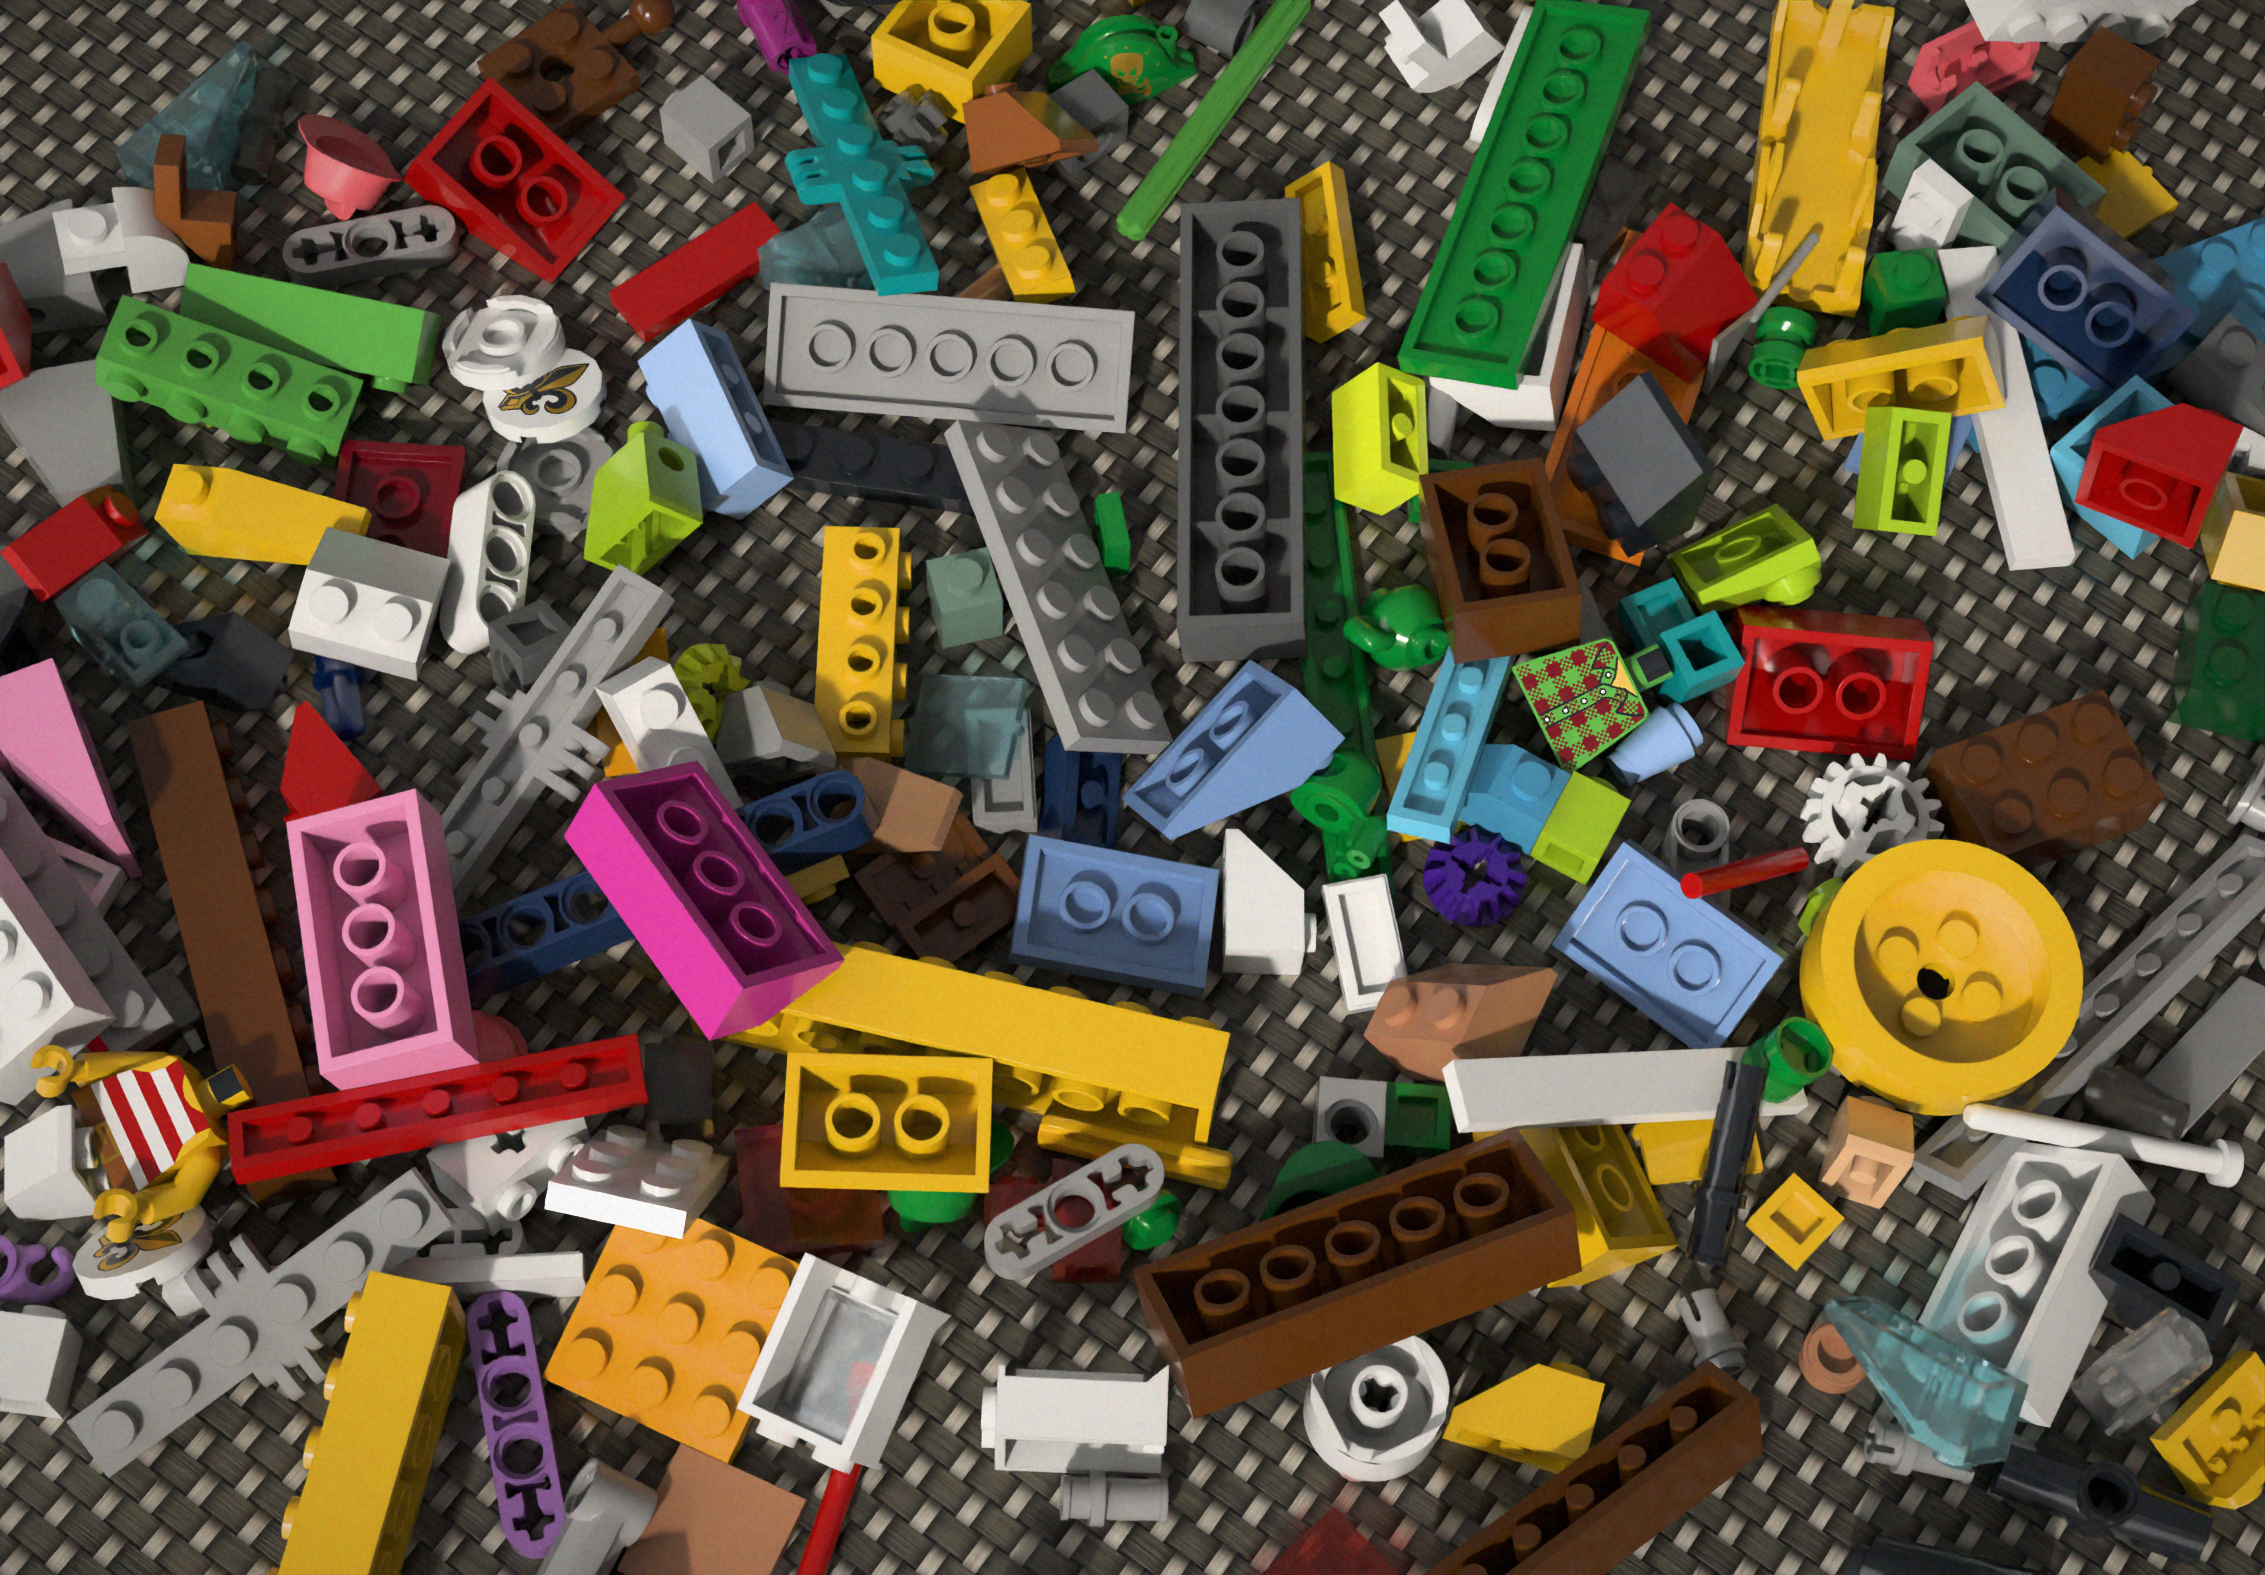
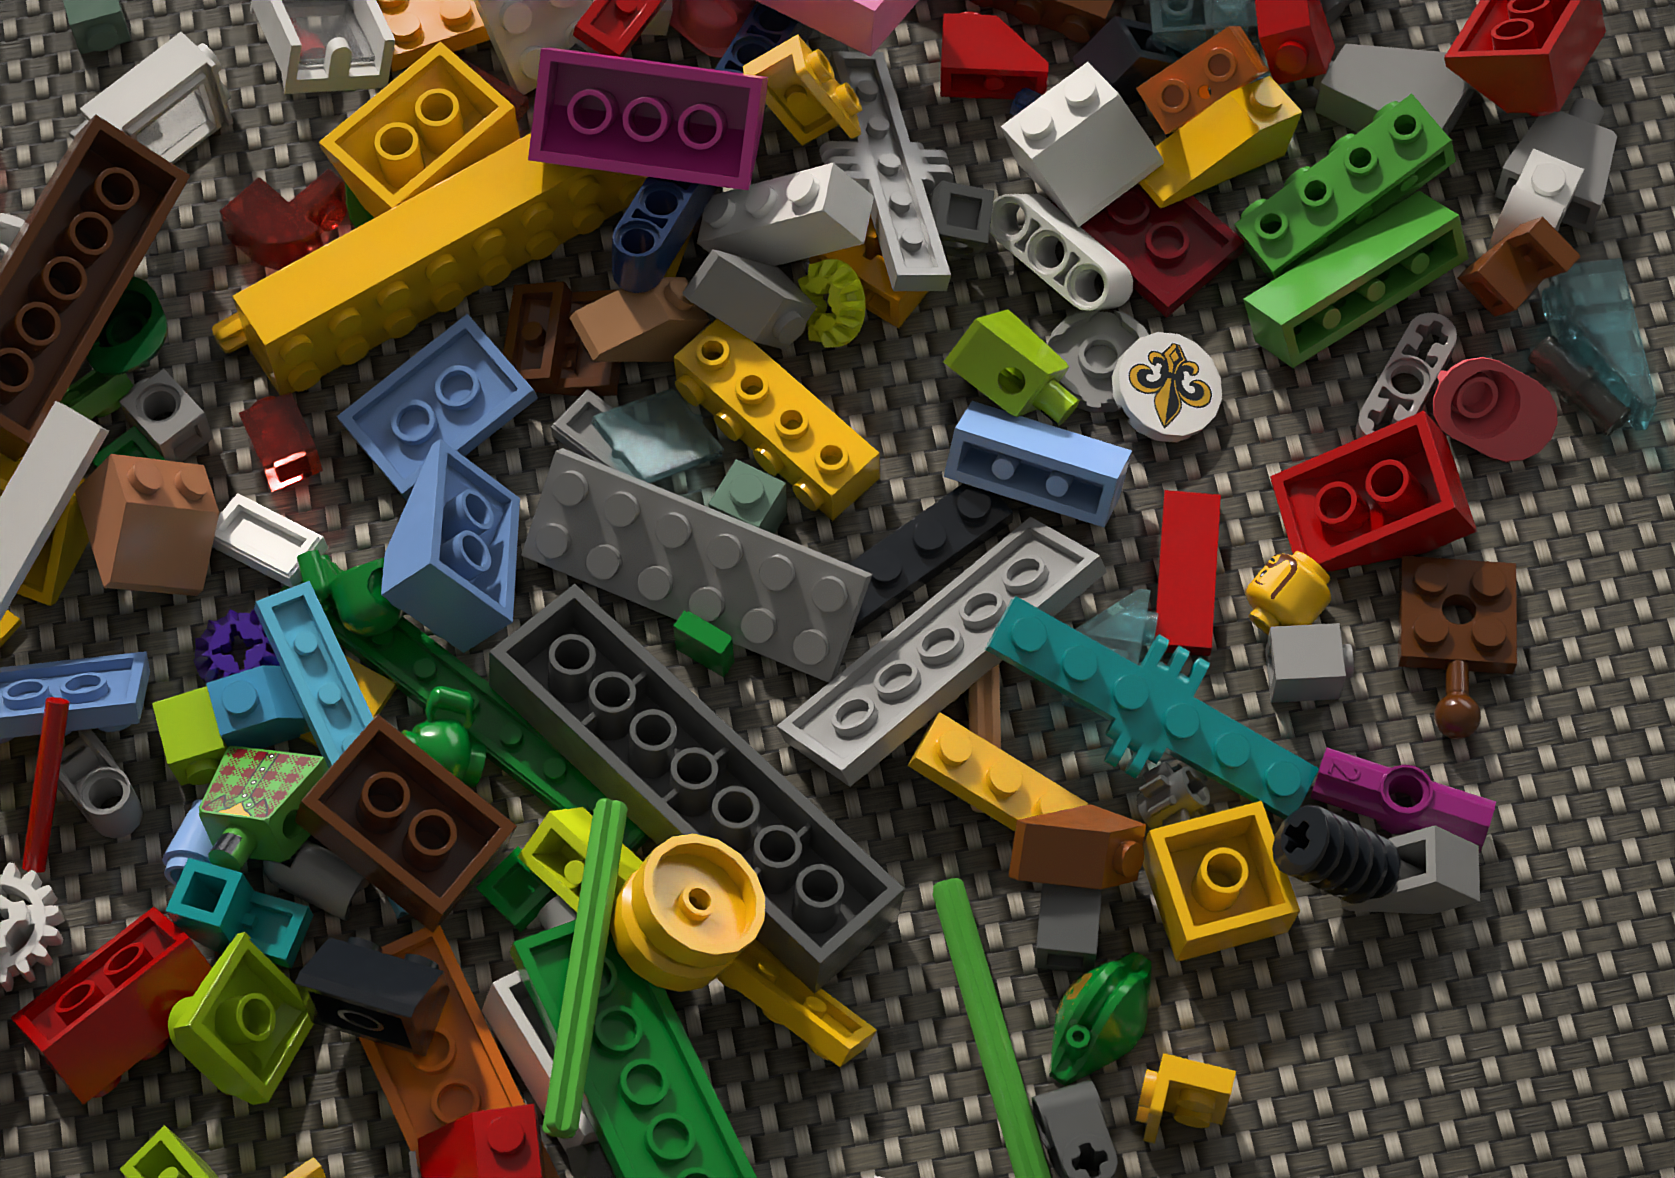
camera: 140 degrees right, 0 degrees up
white tile [441,295,566,391] -> none
light grey beam [984,1143,1165,1280] -> none
dark blue slope [1038,734,1122,850] -> none
green plate [1119,1186,1181,1250] -> none
white slope [1222,829,1317,975] -> none
none -> clear red brick [239,392,323,492]
none -> bright green axle [542,798,628,1139]
none -> yellow wheel [609,834,765,992]
none -> yellow bracket [742,34,862,146]
none -> orange window [1136,26,1269,134]
none -> yellow head [1245,551,1331,635]

